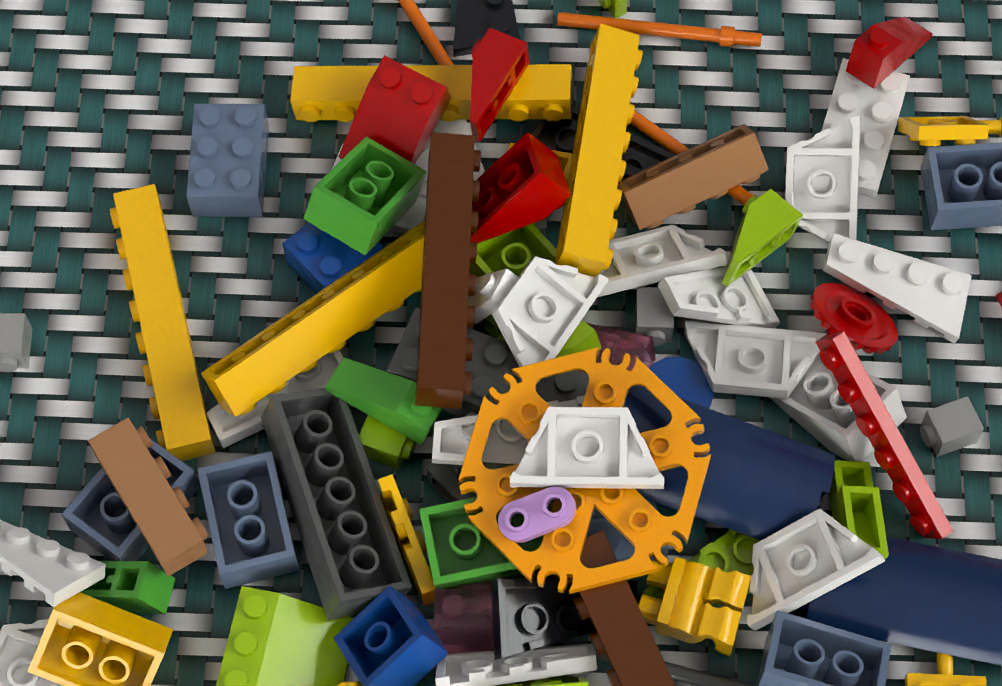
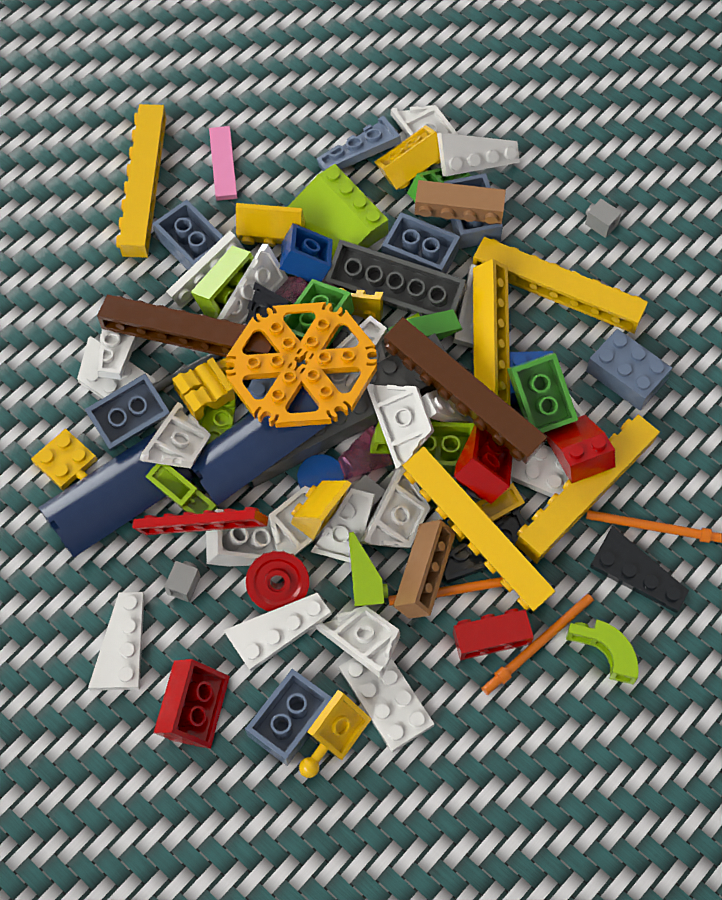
camera: 130 degrees right, 0 degrees up
red slope [470,28,530,143] -> none
lavender plate [498,486,577,543] -> none
white wing [510,407,664,489] -> none
red slope [846,16,933,89] -> none
none -> yellow slope [291,481,352,541]
none -> red brick [453,608,534,661]

